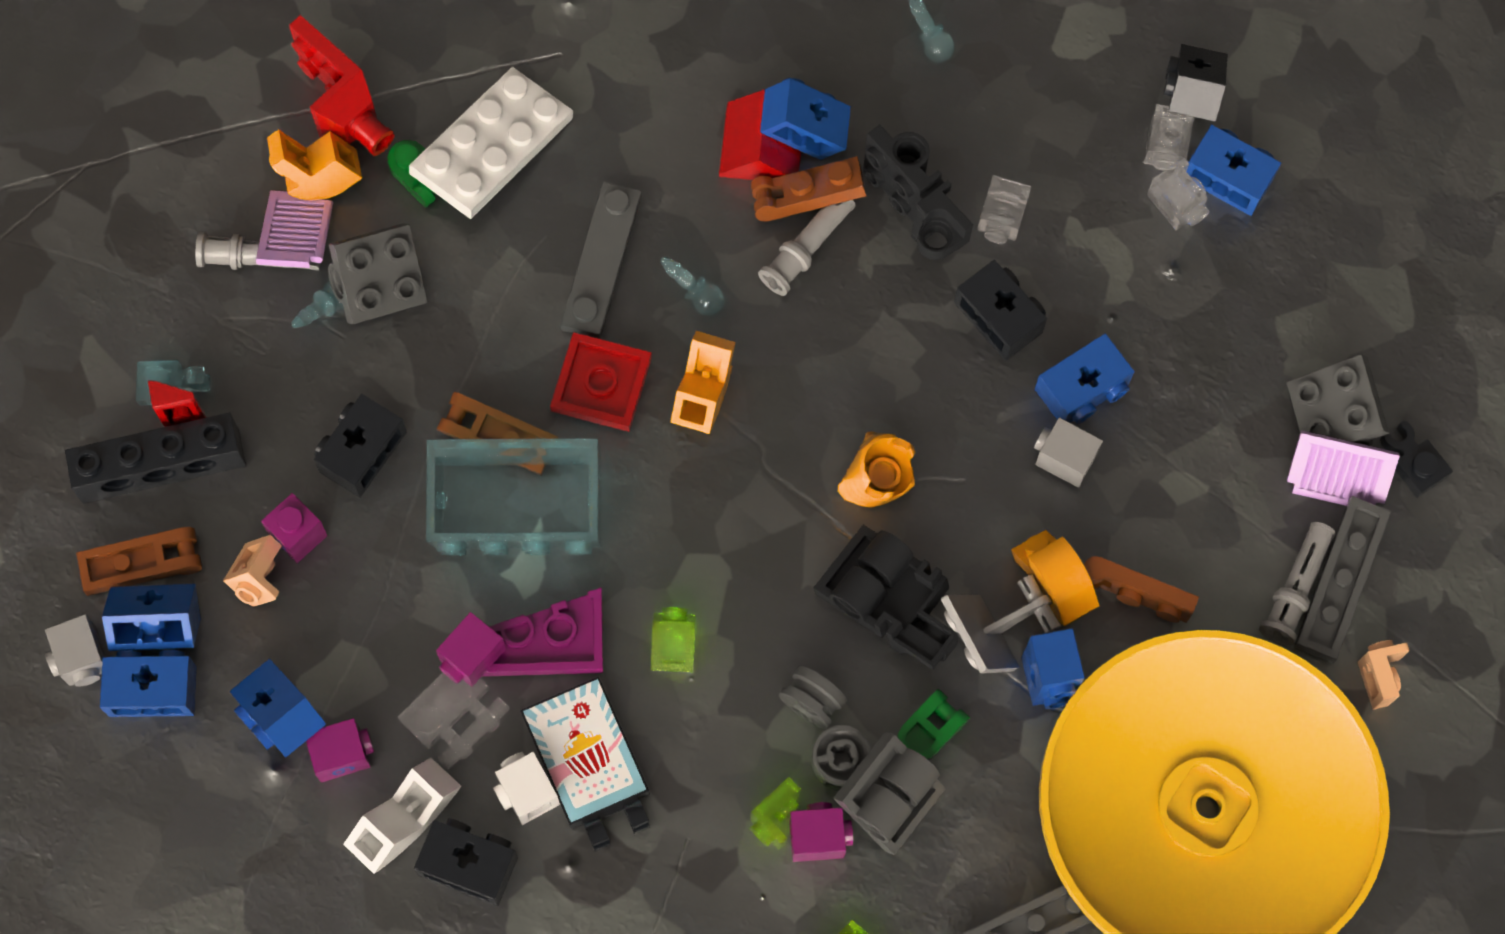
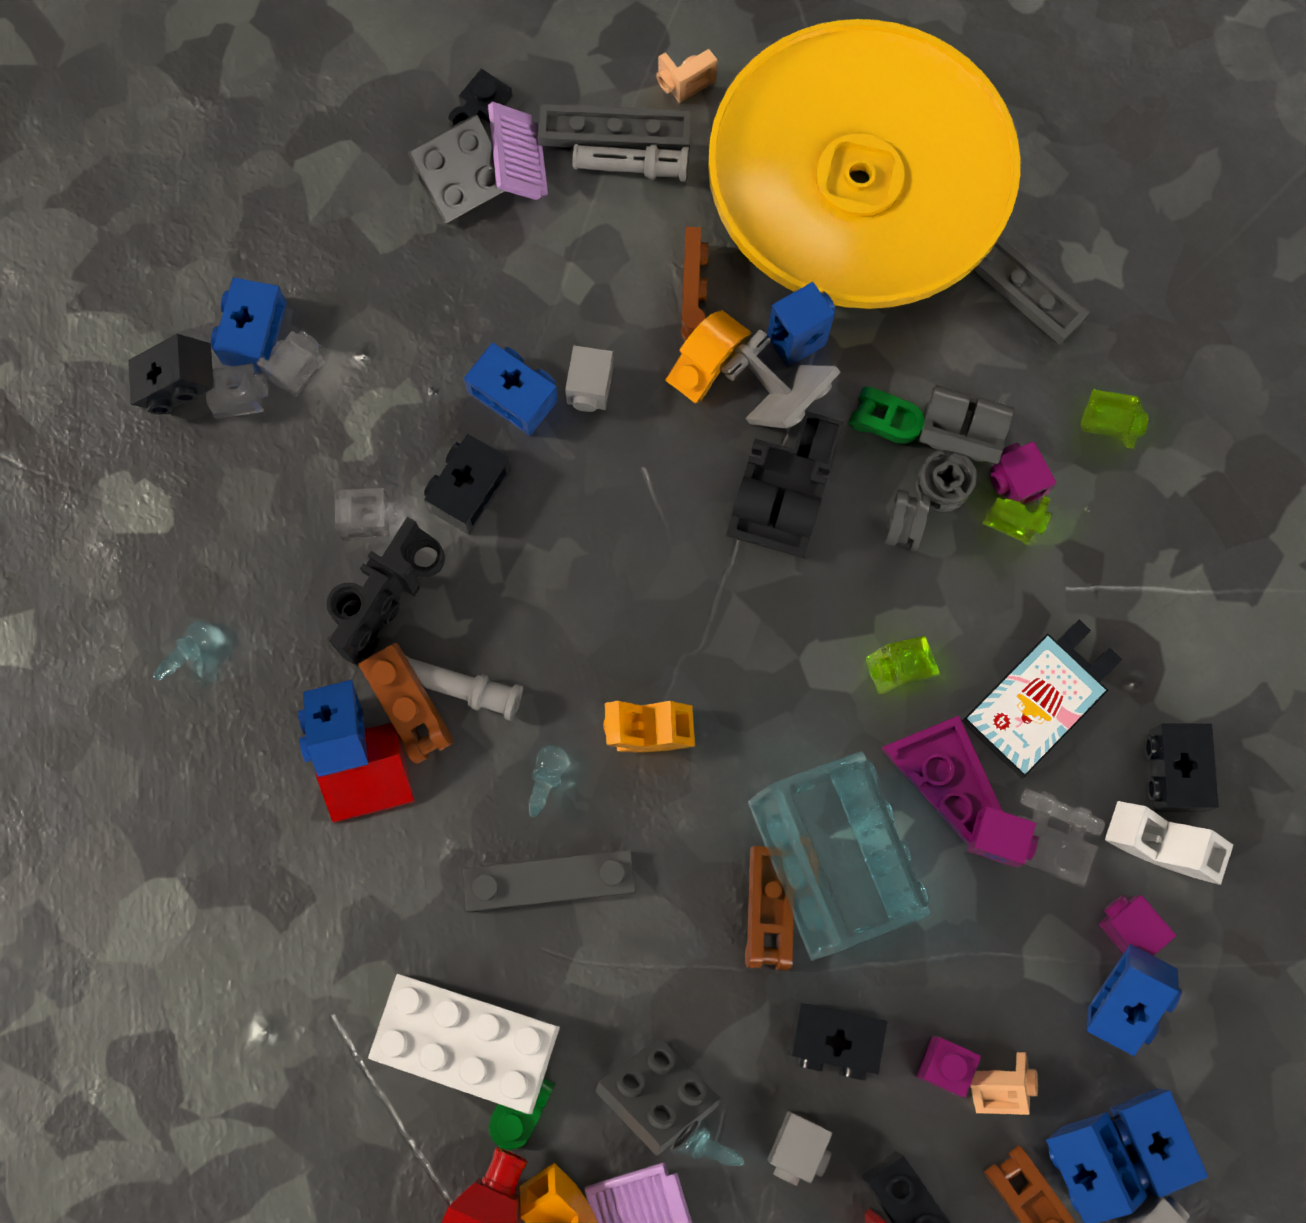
camera: 110 degrees left, 5 degrees up
white brick [493,752,560,825] -> none
red plate [550,332,652,432] -> none
light orange hair [838,431,915,508] -> none
none -> light grey brick [767,1110,832,1186]

